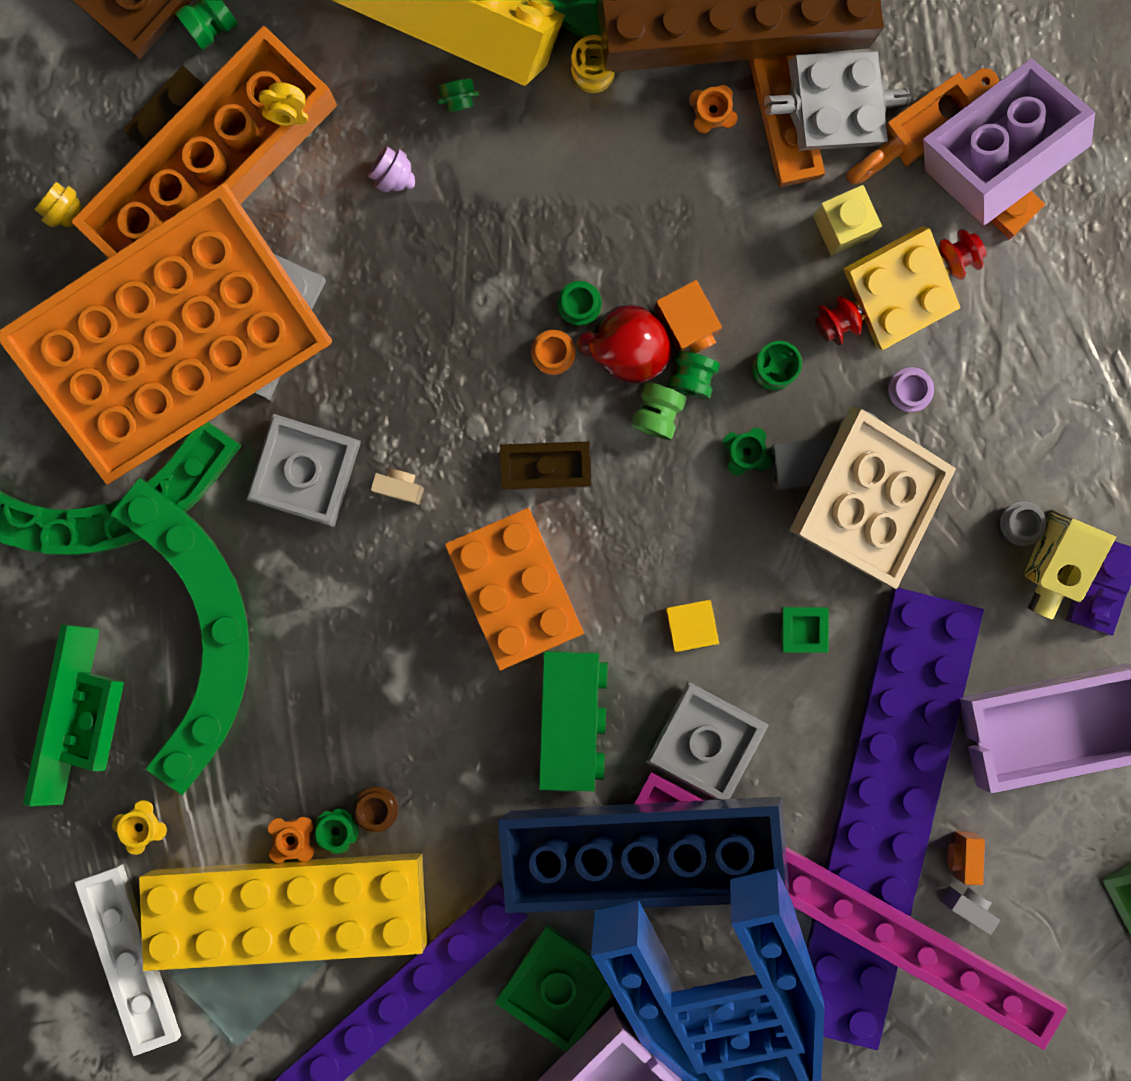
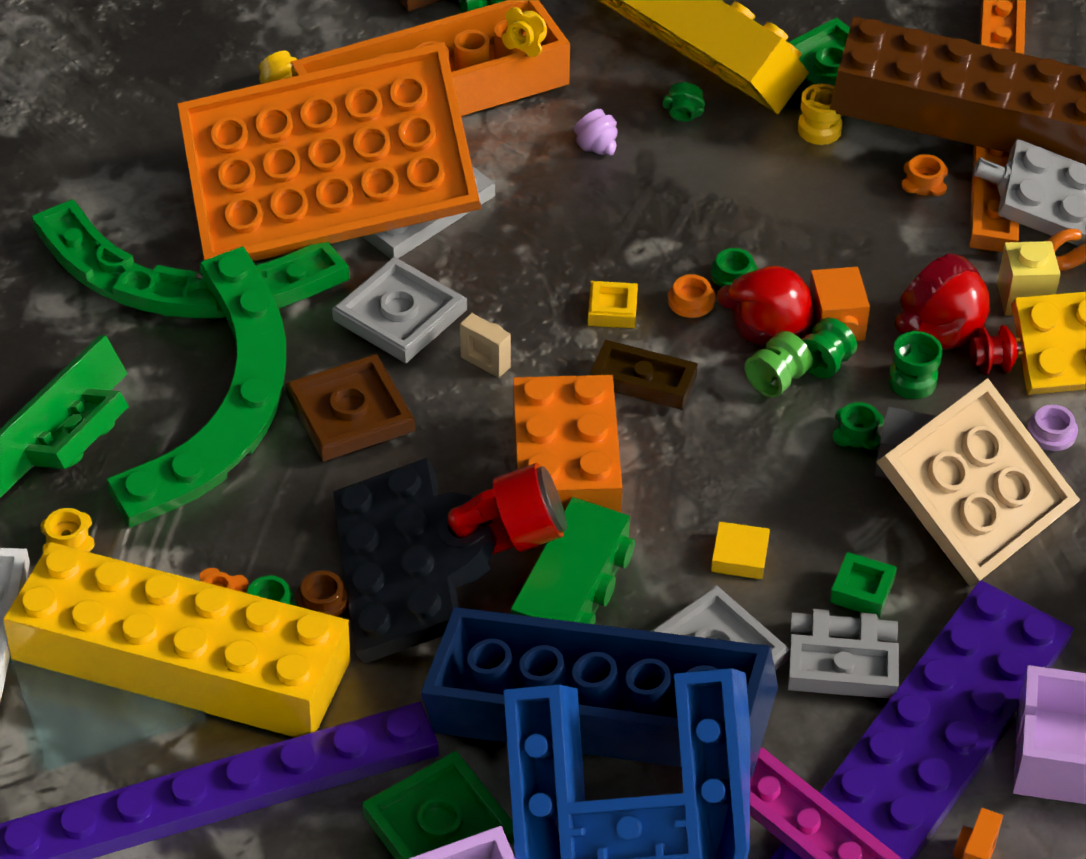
camera: 20 degrees right, 40 degrees down
none -> reddish brown plate [286,354,415,462]
none -> black plate [333,457,567,664]
none -> yellow tile [588,281,638,329]
none -> light grey plate [788,609,899,699]
none -> red piece [894,253,990,350]

